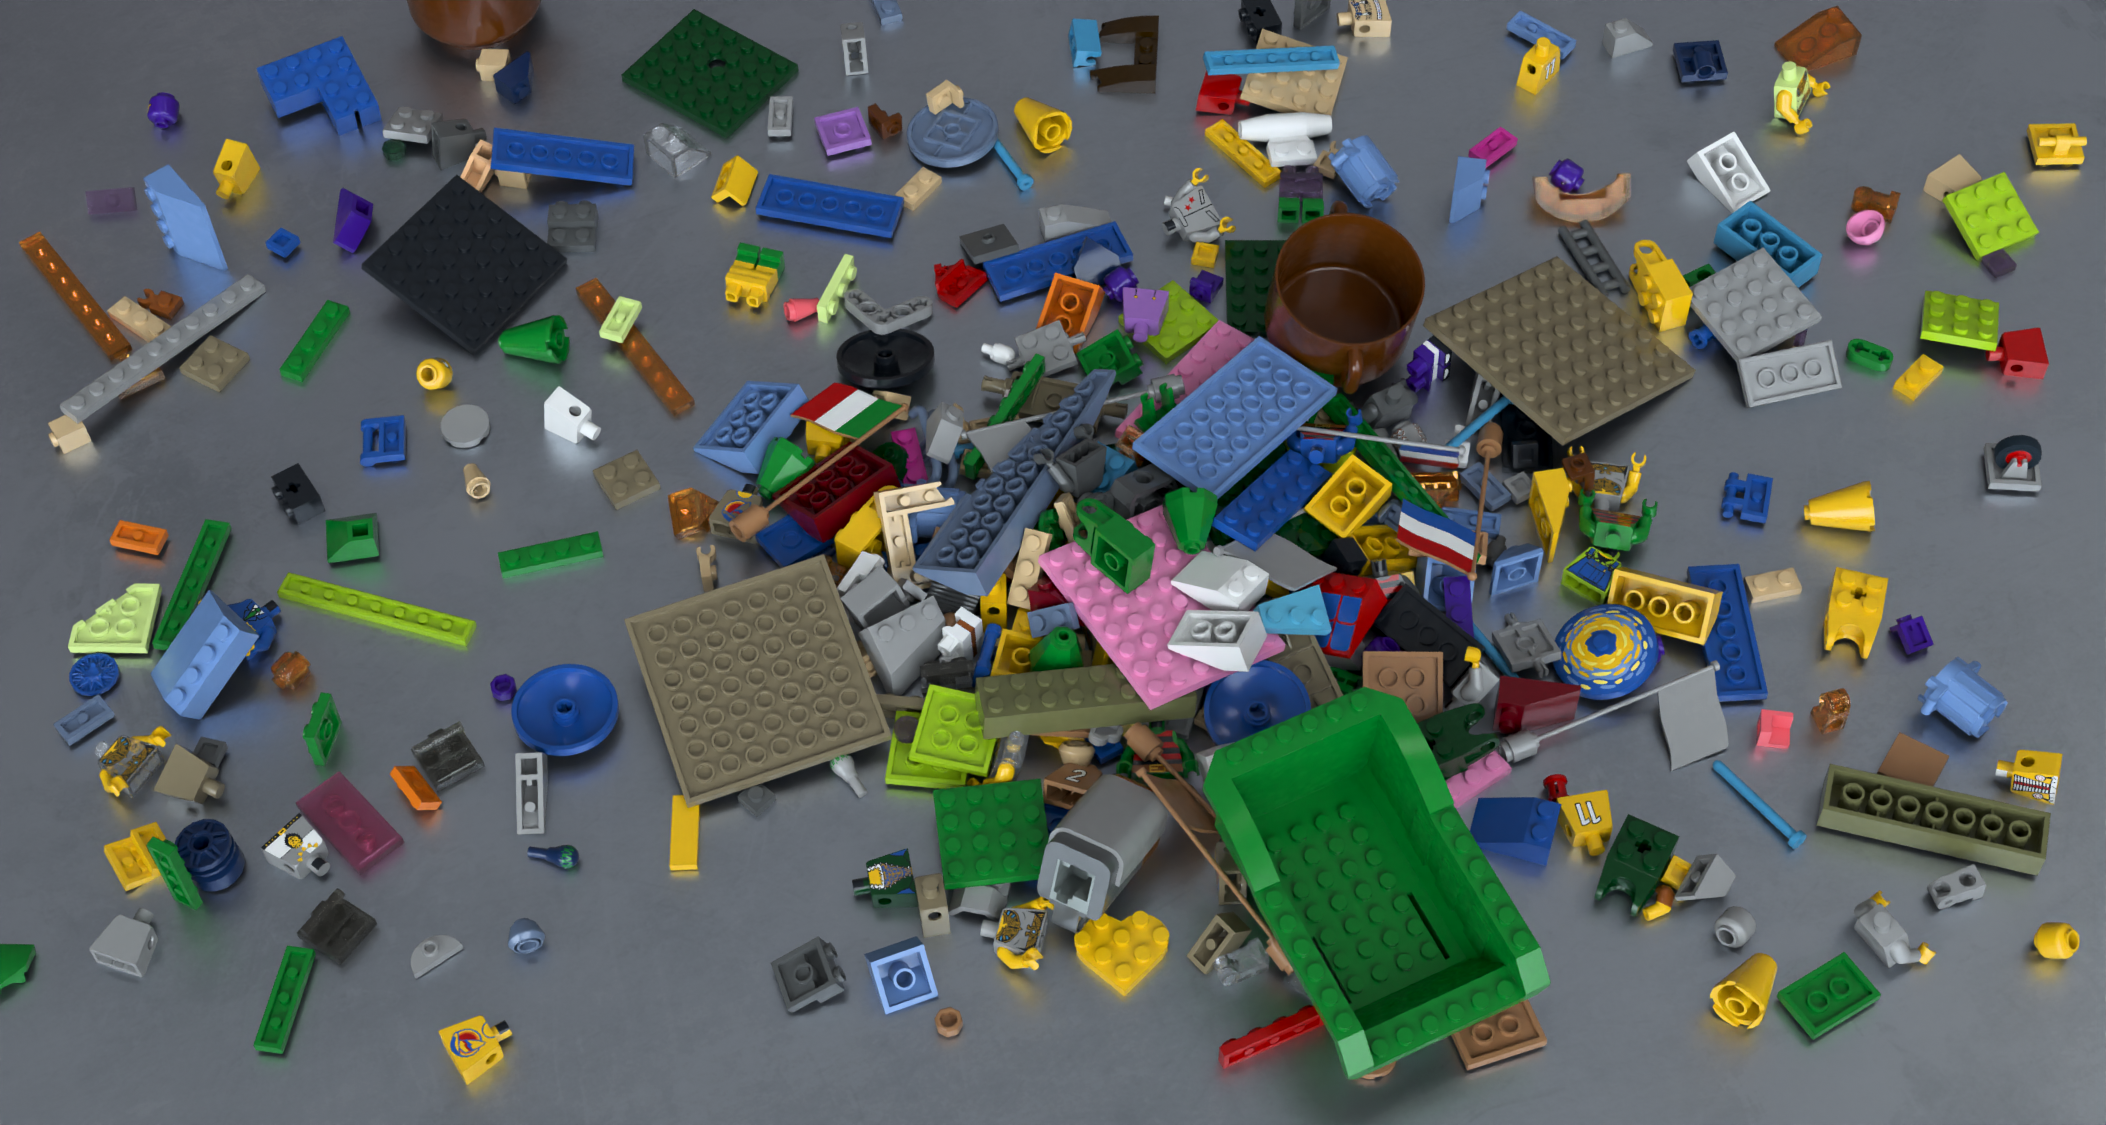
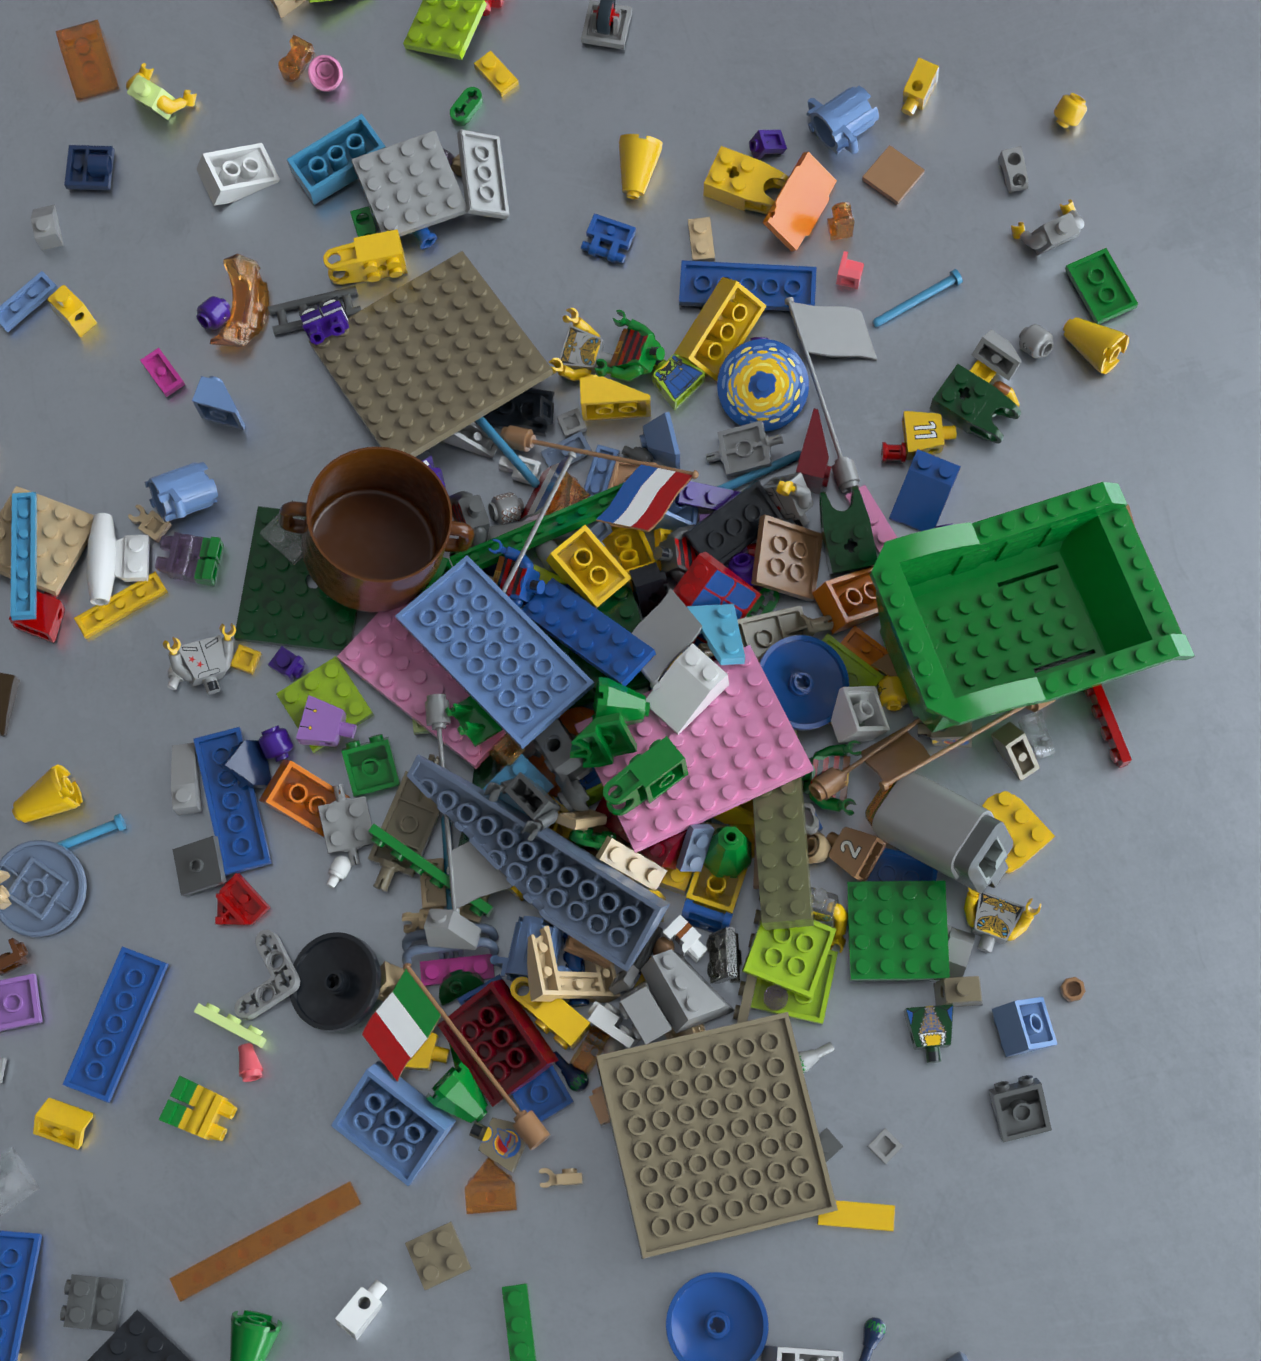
camera: 80 degrees left, 20 degrees up
yellowish green plate [599,296,642,343] -> none
tan plate [895,167,942,211] -> none
white slope [1167,610,1267,672] -> none
reddish brown bracket [1562,452,1595,492] -> none
olive brick [1817,764,2051,876] -> none
none -> dark purple hips [299,296,349,345]
none -> green plate [570,713,637,768]
none -> piece [762,151,837,252]
none -> light grey tile [867,1128,903,1164]

